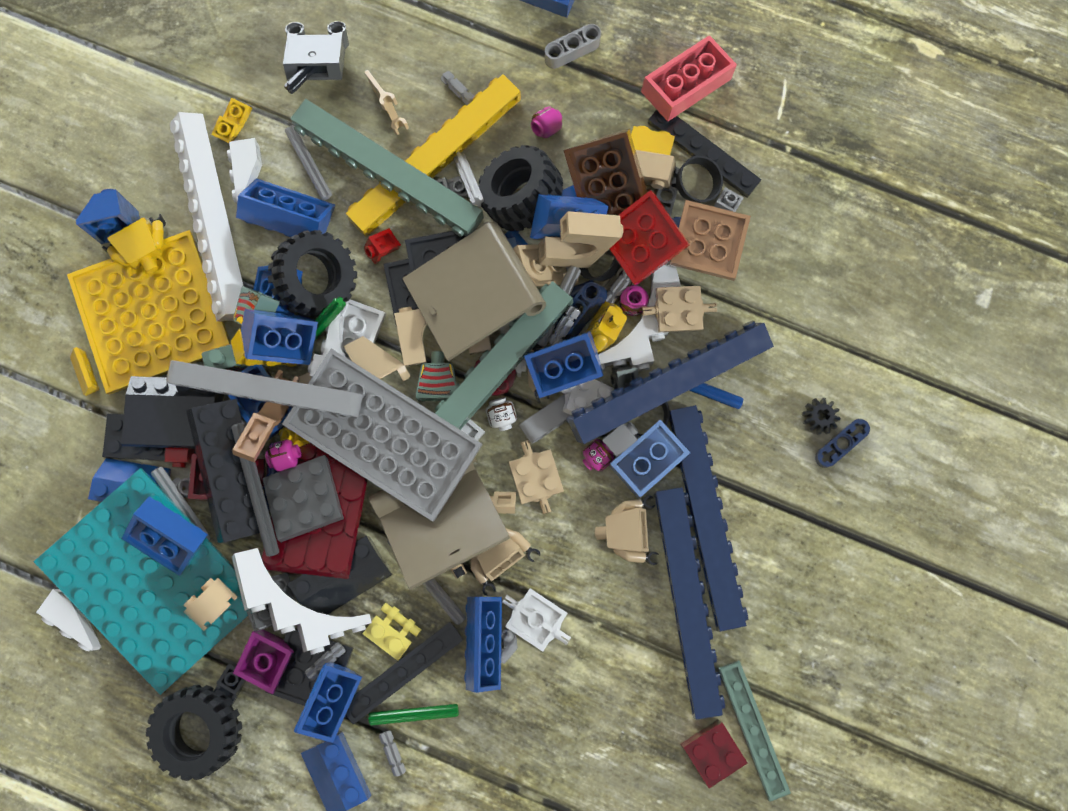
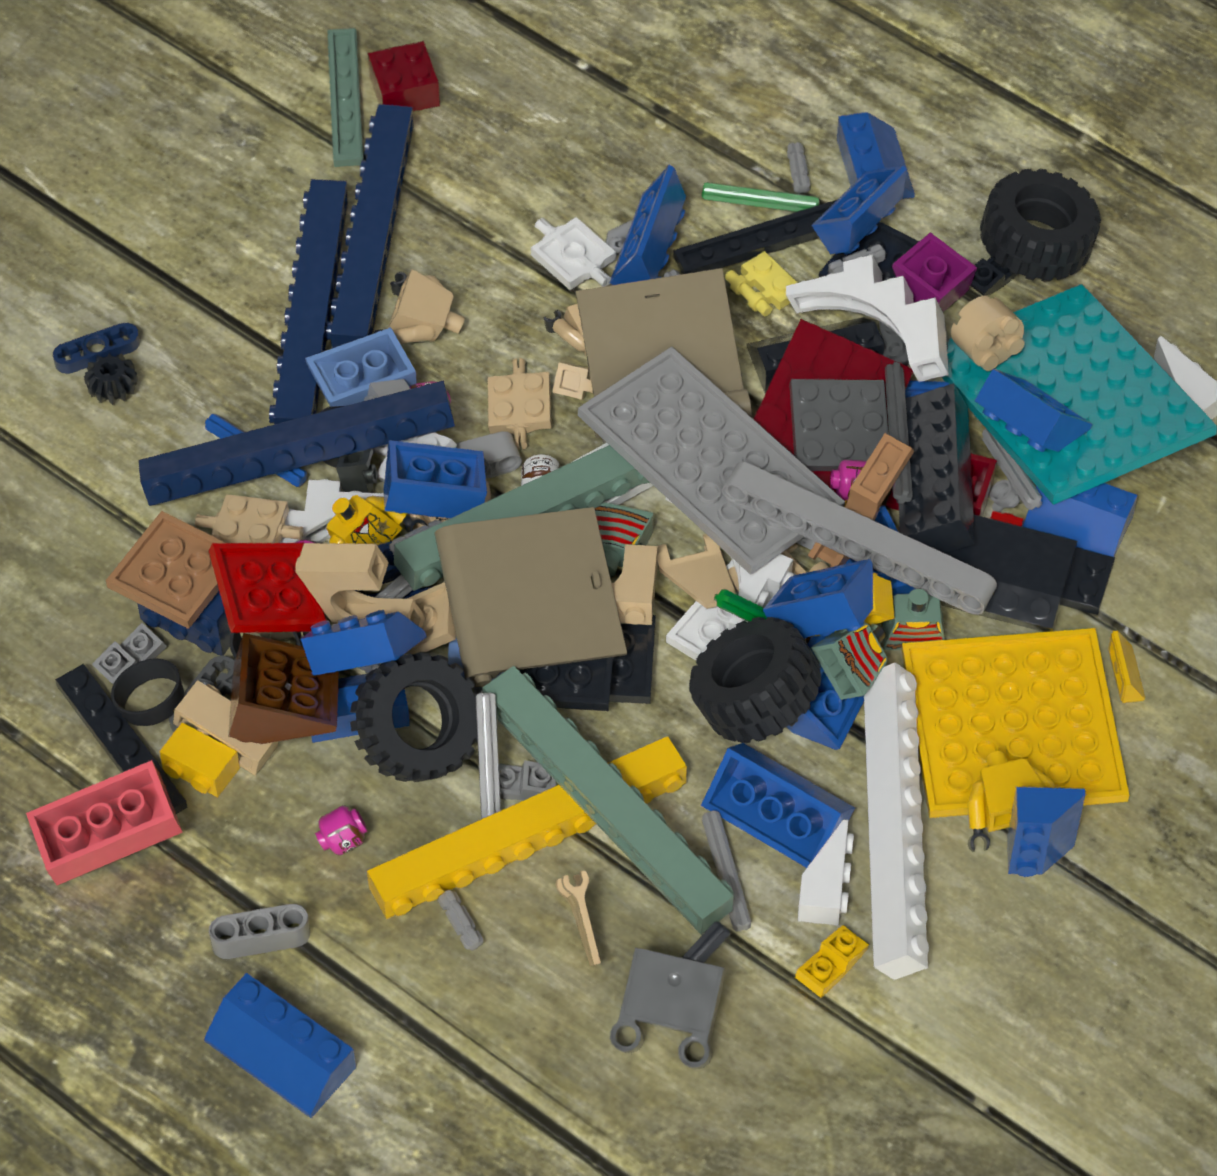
camera: 165 degrees left, 25 degrees down
red bracket [364,228,401,264] -> none

